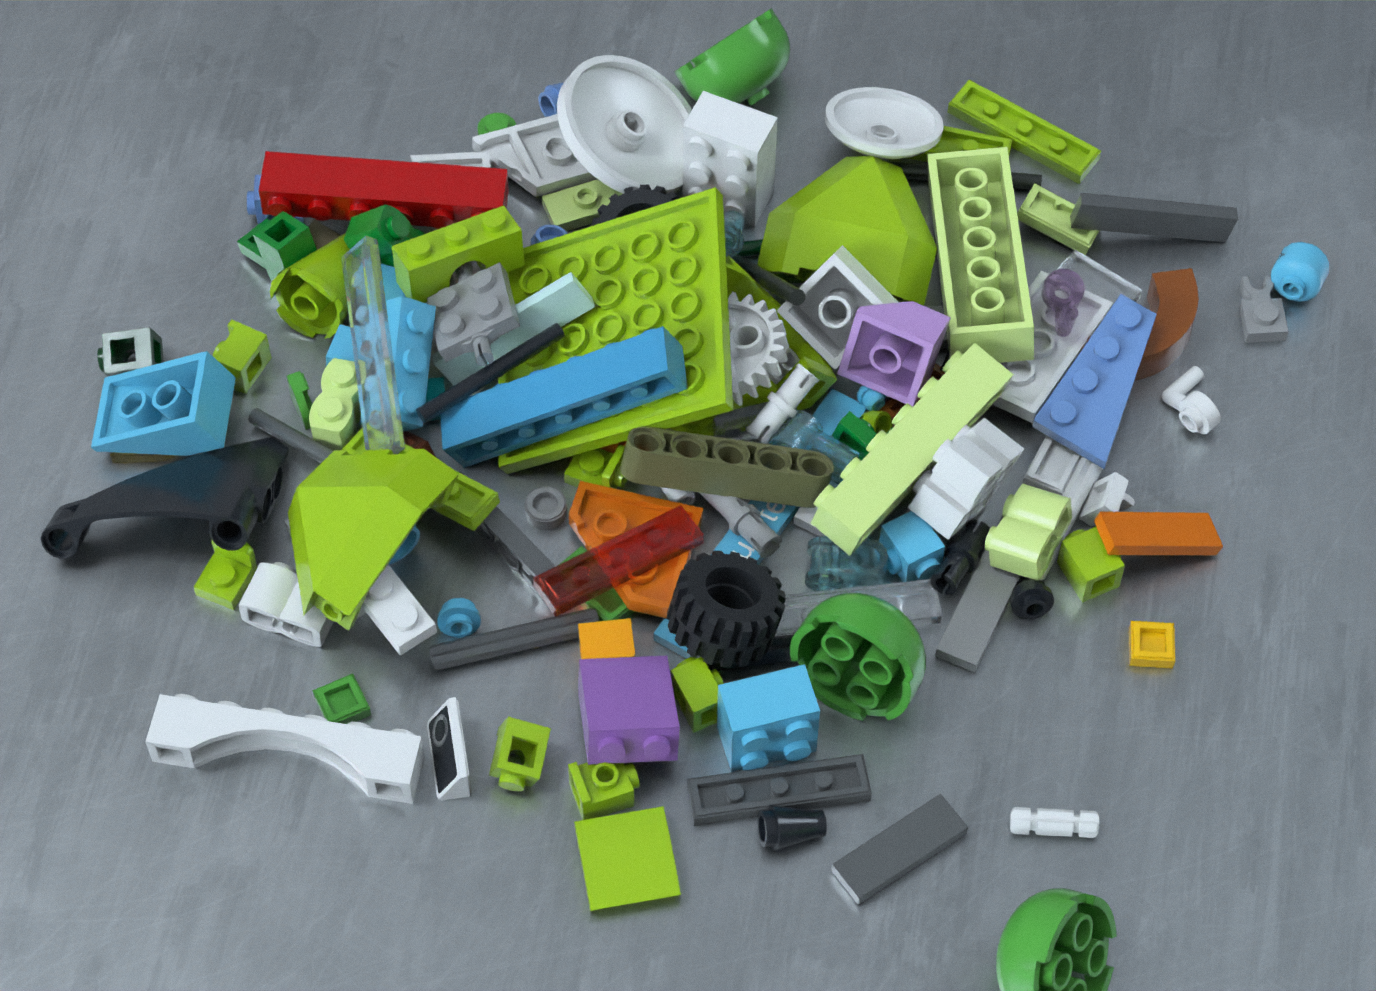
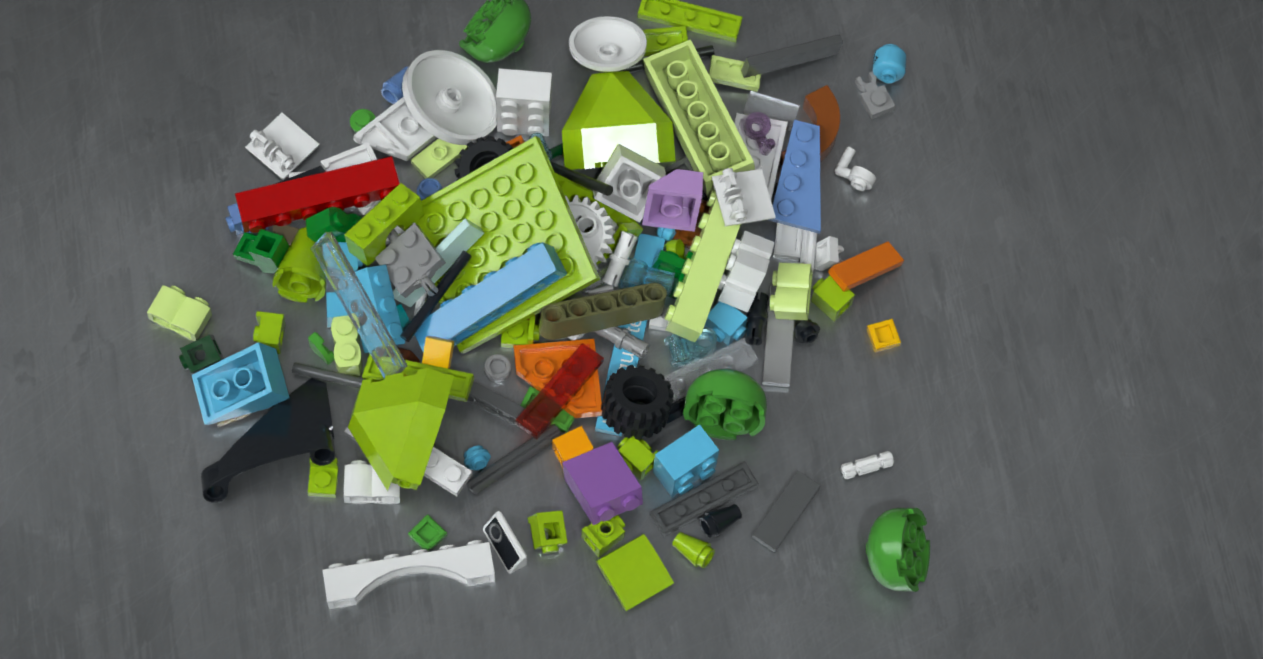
camera: 25 degrees left, 10 degrees up
none -> yellowish green brick [147,285,212,341]
none -> white hinge [245,113,320,180]
none -> yellow tile [422,336,454,369]
none -> lime cone [672,532,715,568]
none -> white hinge [711,168,776,227]

